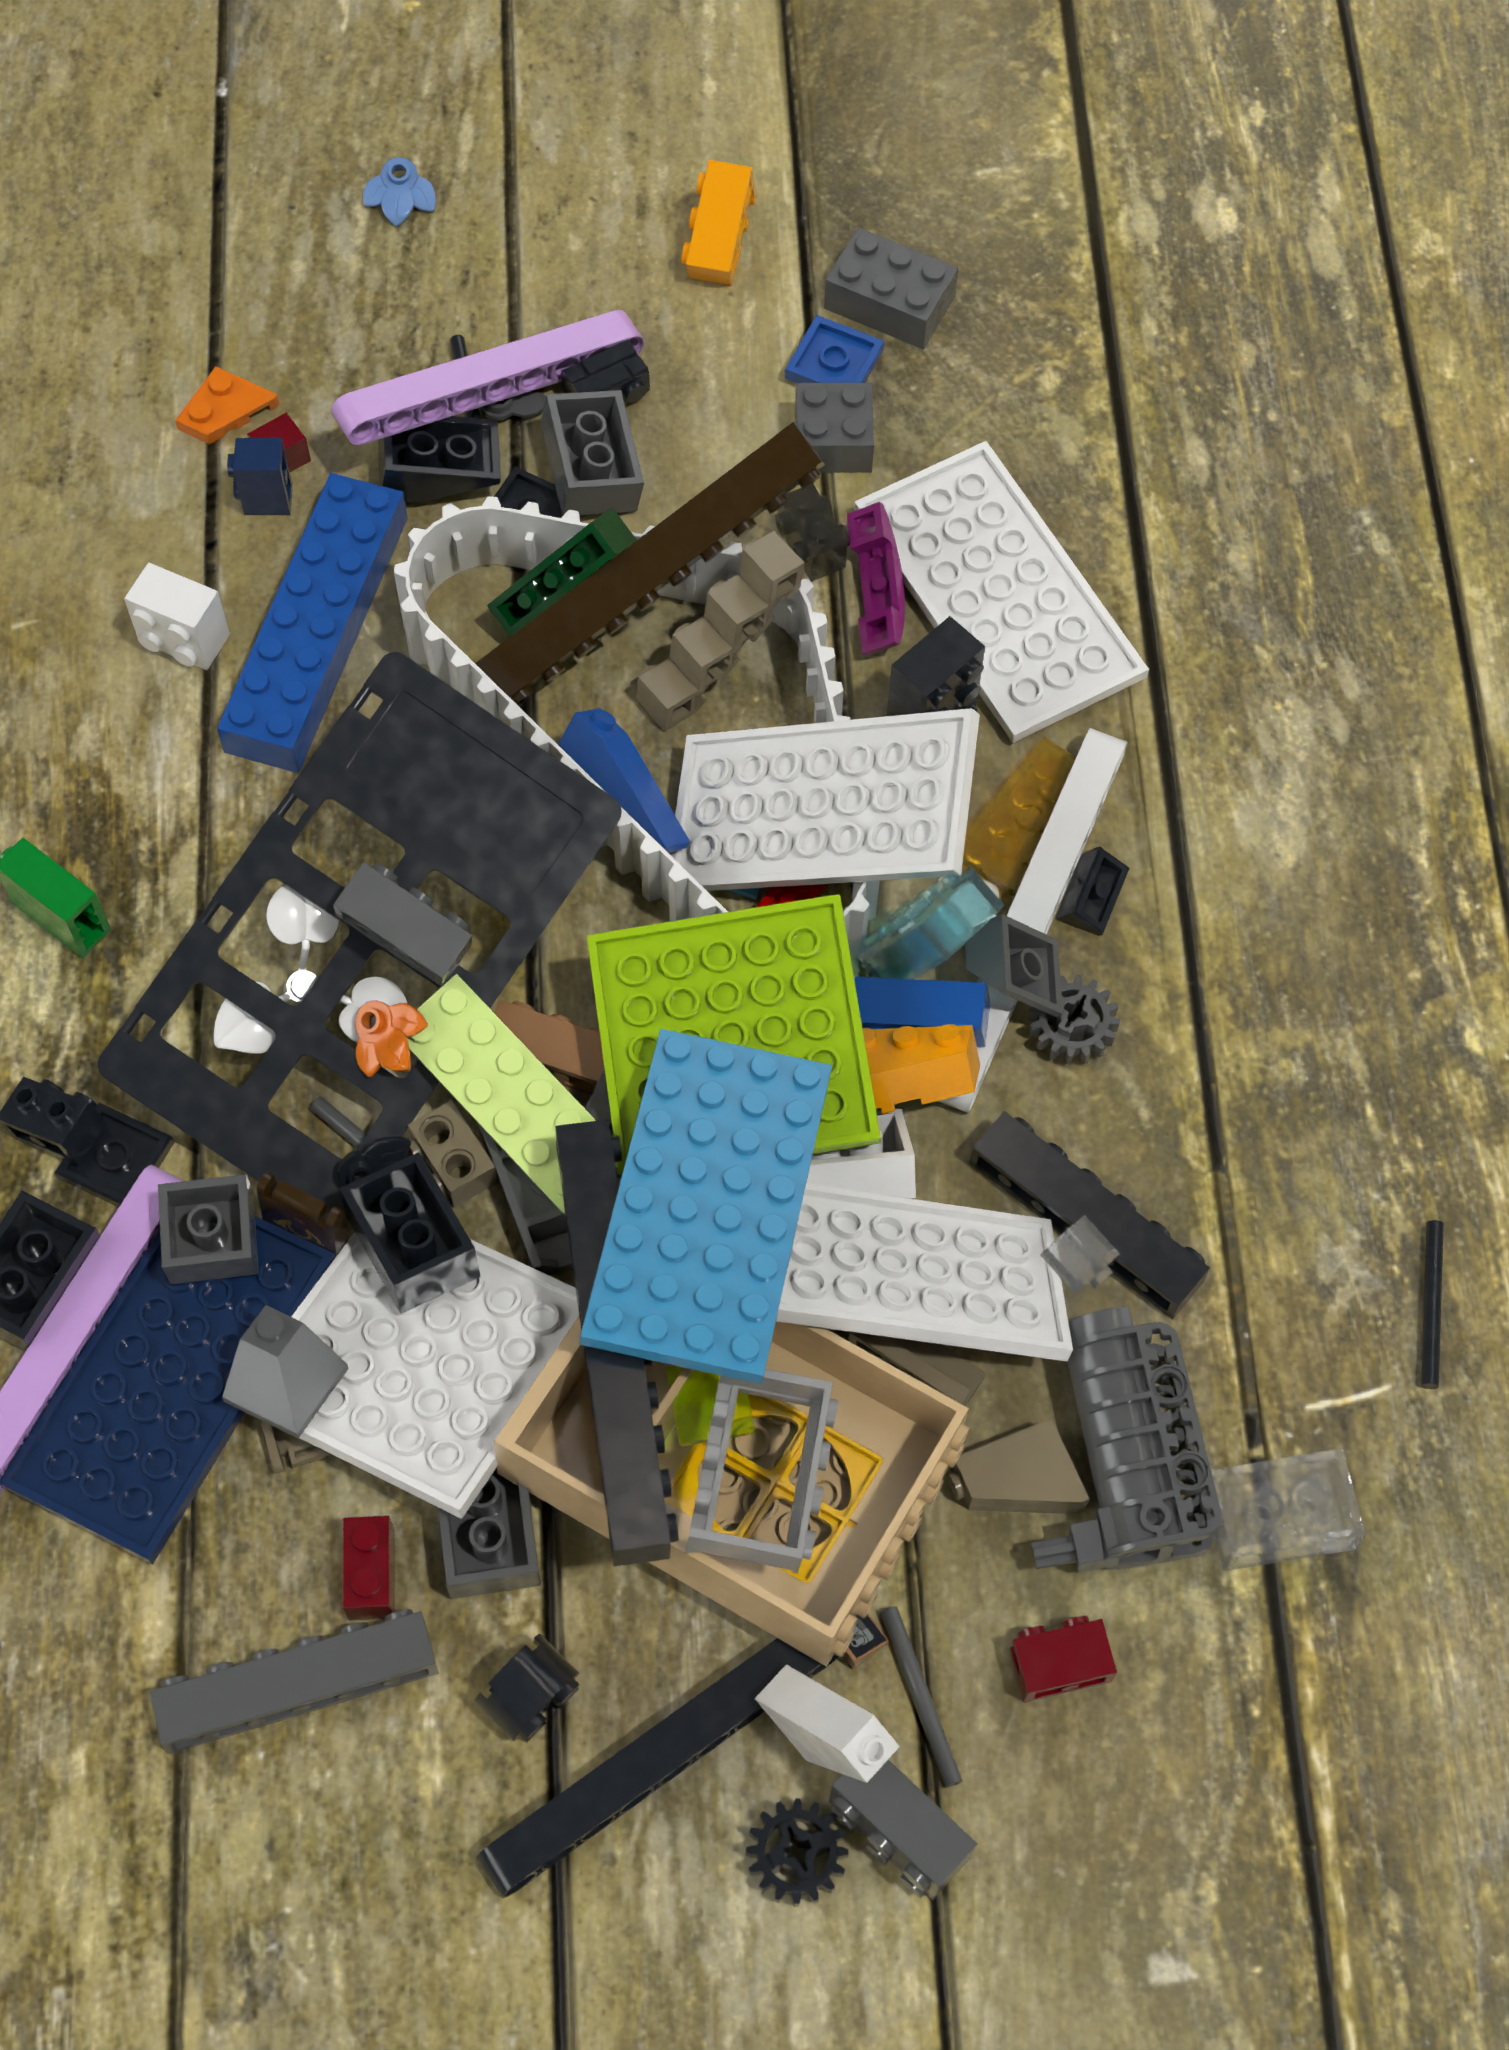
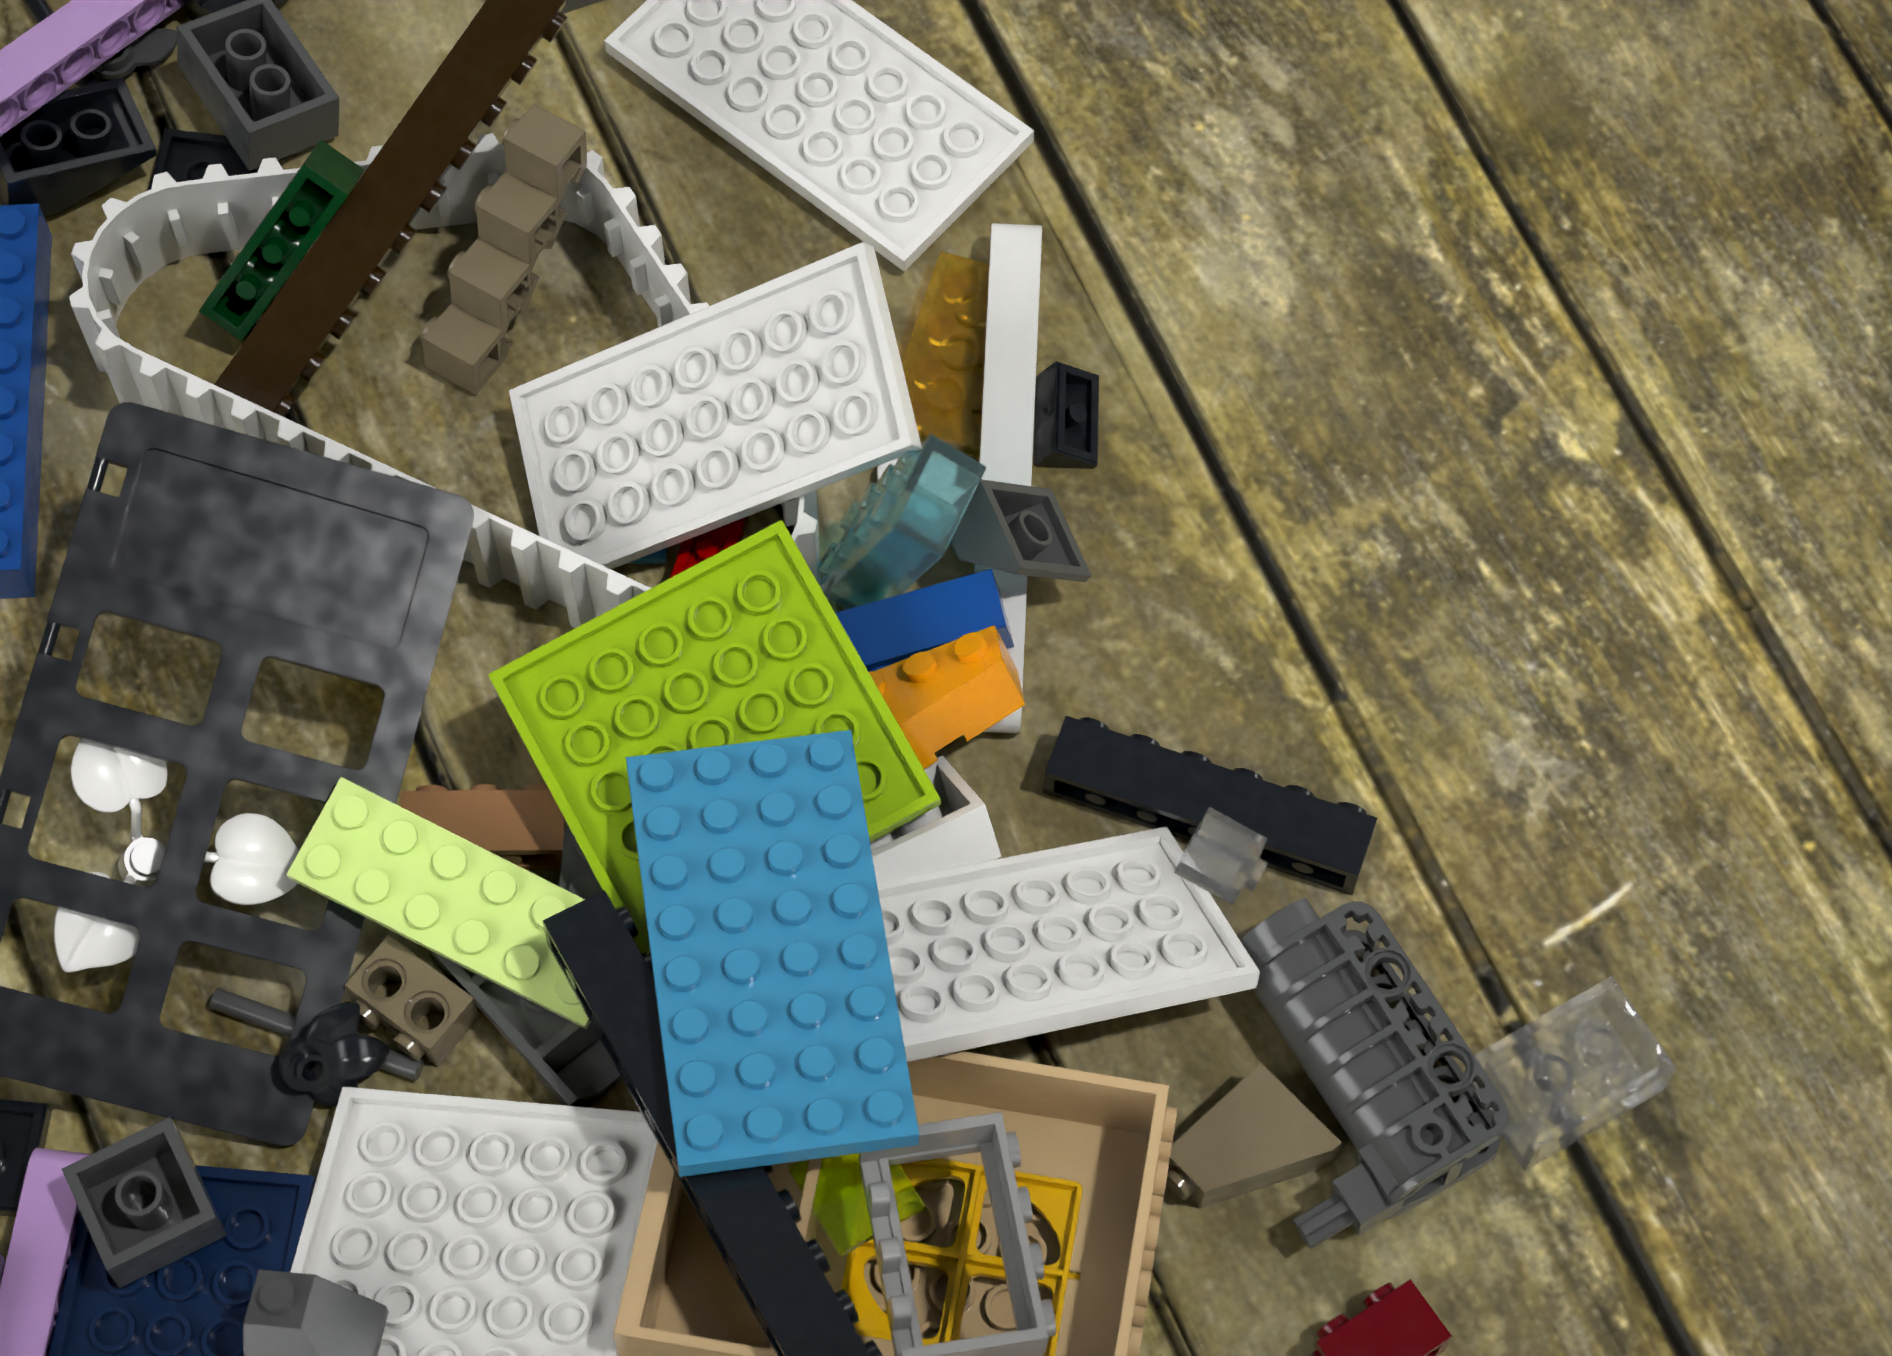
camera: 20 degrees left, 0 degrees up
dark brown container [256,1172,348,1256] -> none
dark grey brick [333,862,472,987] -> none
black brick [339,1153,481,1314] -> none
orange plate [355,1000,428,1077] -> none
blue wedge [558,708,690,853] -> none
clear smoke brick [774,483,850,582] -> none
magenta slope [847,501,905,656] -> none
dark tan panel [849,1332,985,1406] -> none
black brick [886,616,986,716] -> none
dark grey gear [1027,975,1120,1065] -> none
black bar [1421,1220,1444,1389] -> none

